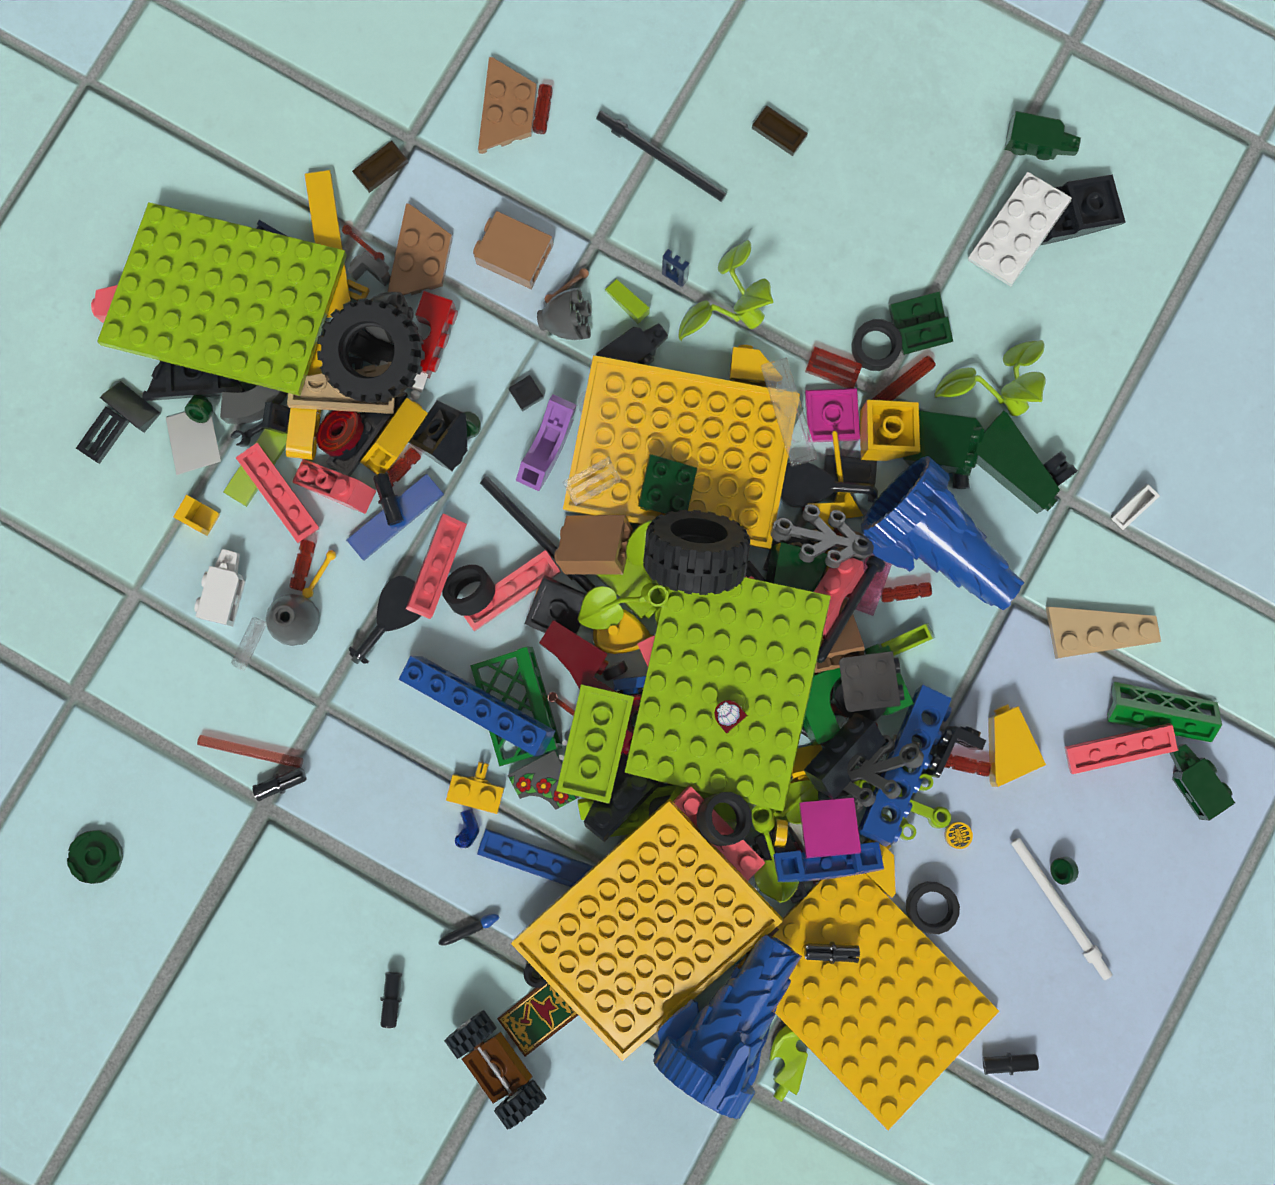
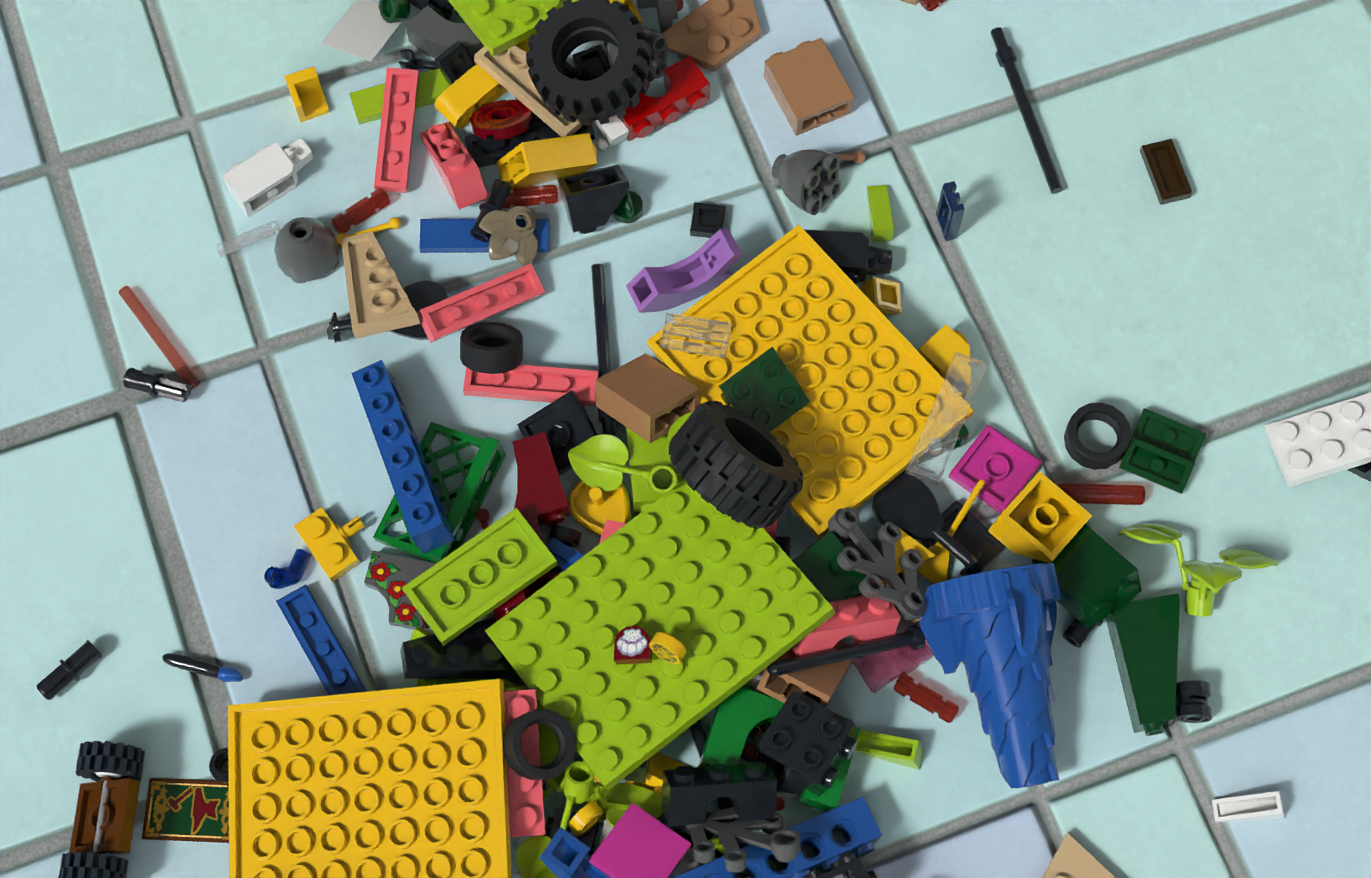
camera: 40 degrees right, 15 degrees down
lime plant [679,240,773,341] -> none
clear red tile [805,347,863,388] -> none
none -> tan wing [341,231,420,339]
none -> dark tan plate [479,206,538,266]
none -> yellow tile [649,632,686,665]
none -> yellow slope [860,277,902,315]

